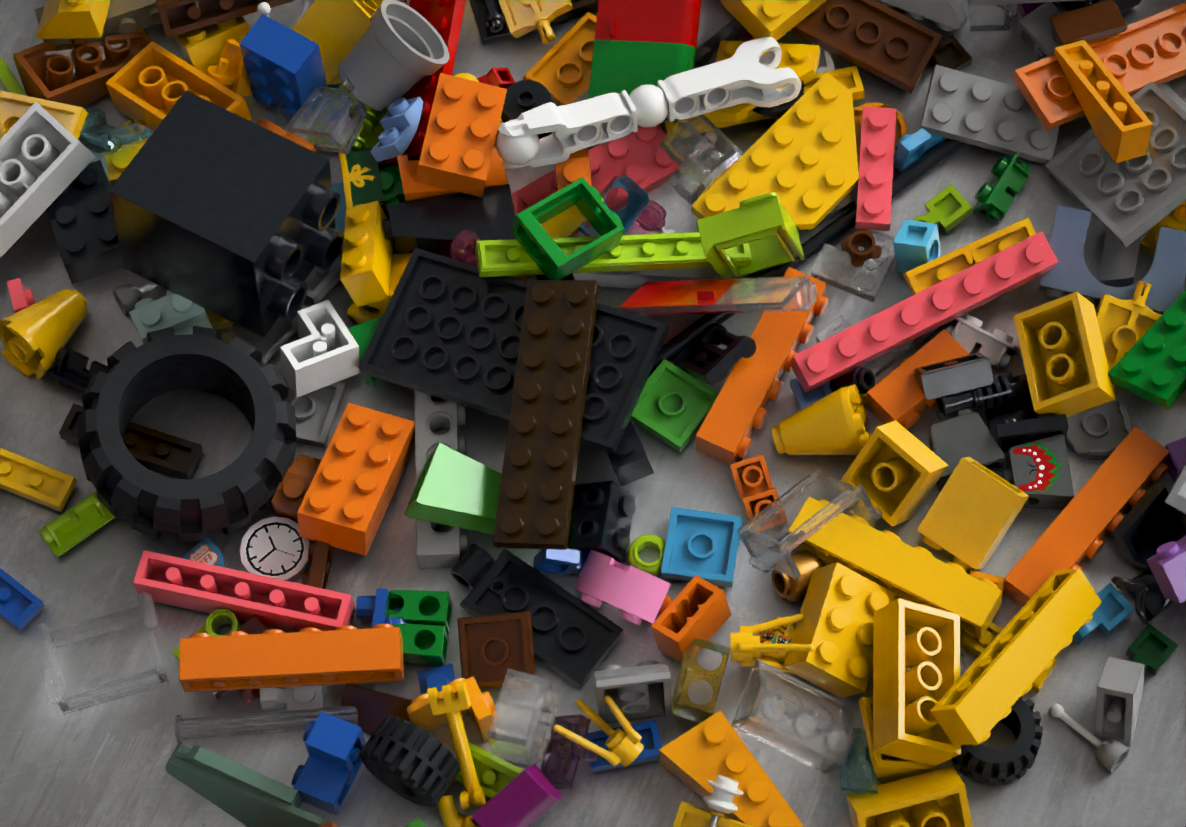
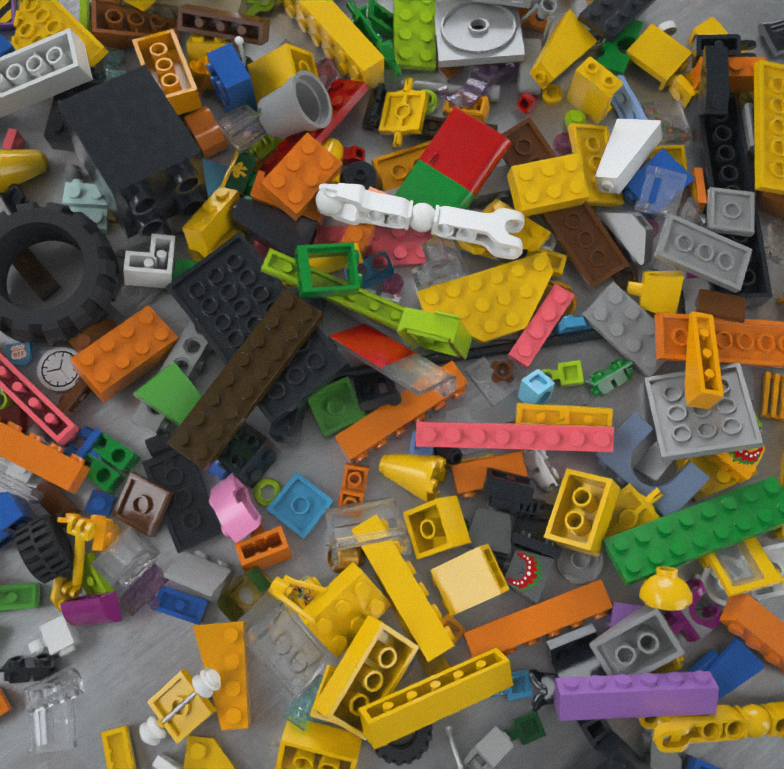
camera: 20 degrees right, 10 degrees up
light blue slope [370,96,423,162] -> none
clear pink plate [450,230,481,264] -> none
yellow plant [553,695,644,767] -> none
none -> yellow torso [626,270,684,314]

